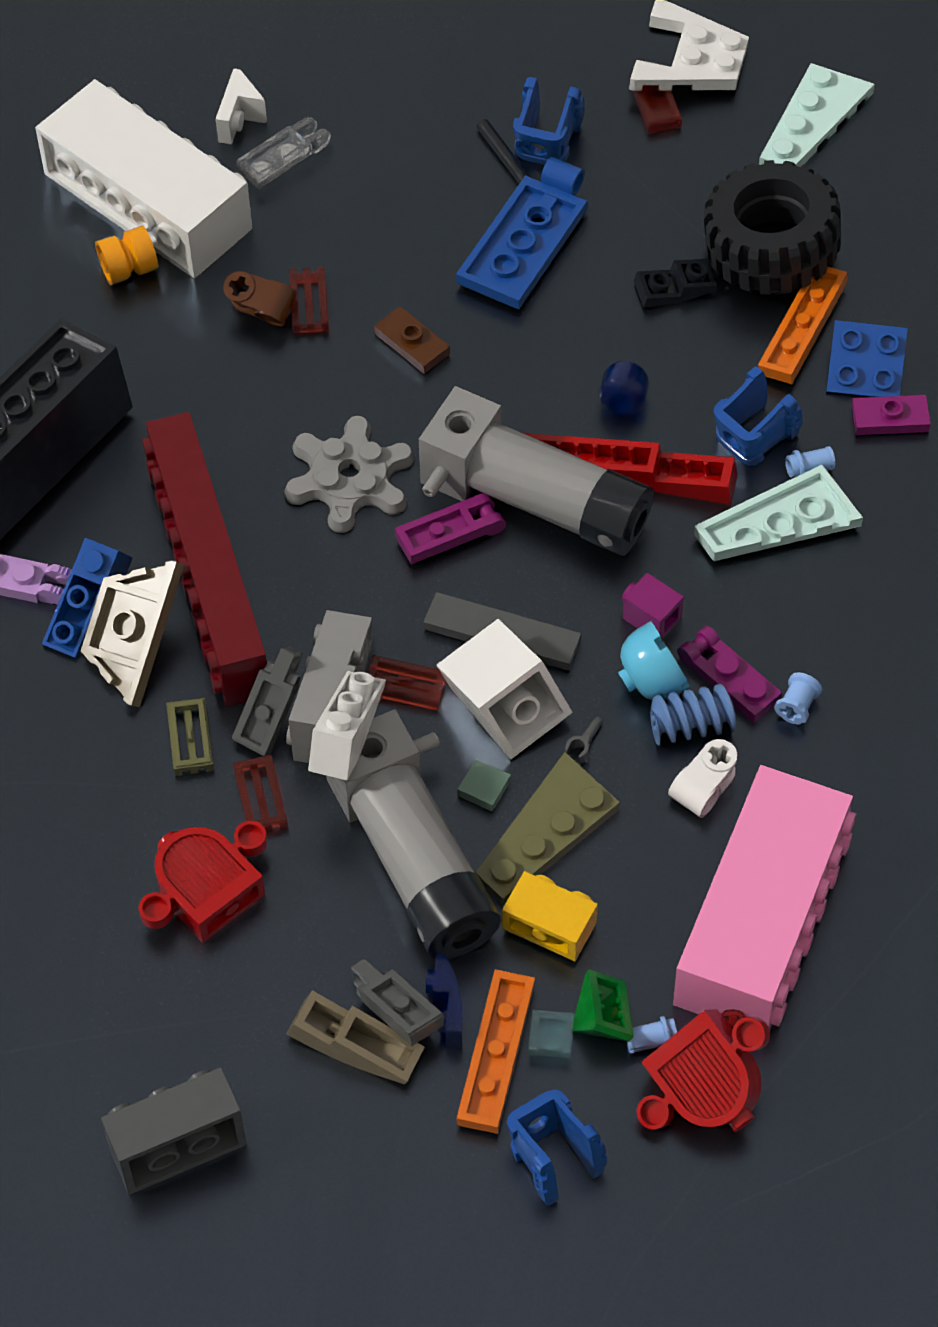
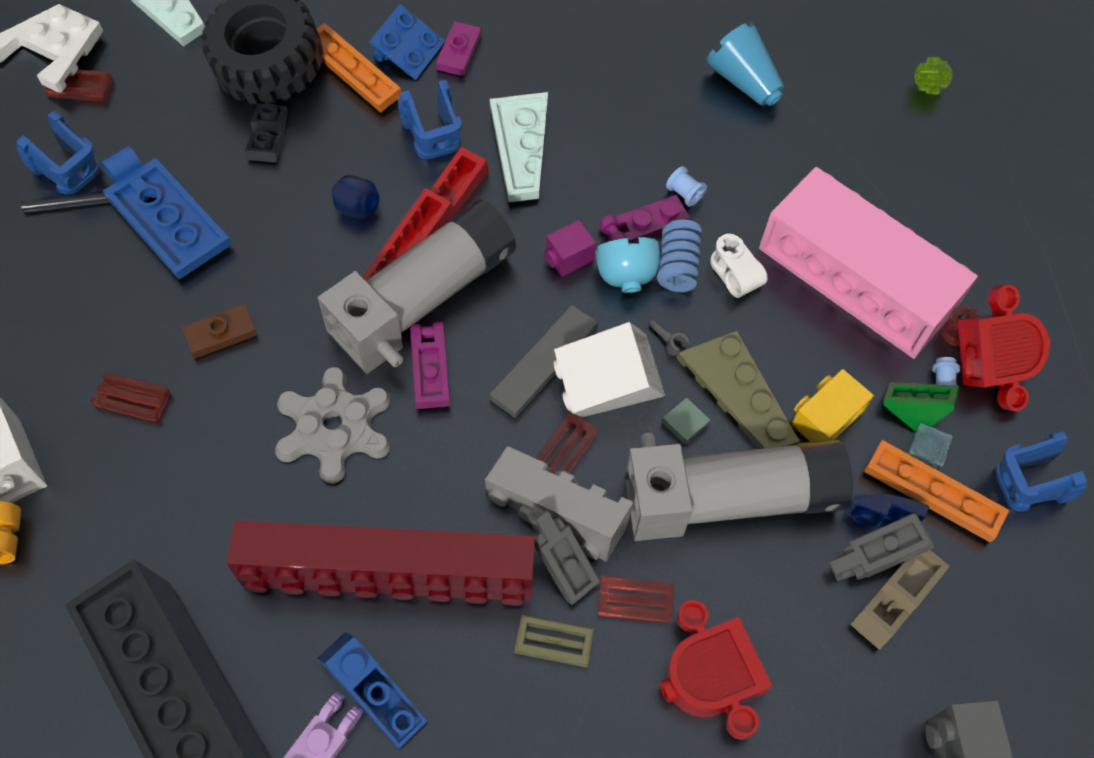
camera: 75 degrees left, 5 degrees up
wing [81,561,184,708] -> none
reddish brown piece [223,271,297,326] -> none
white slope [308,671,386,780] -> none
light blue pin [785,446,836,478] -> none

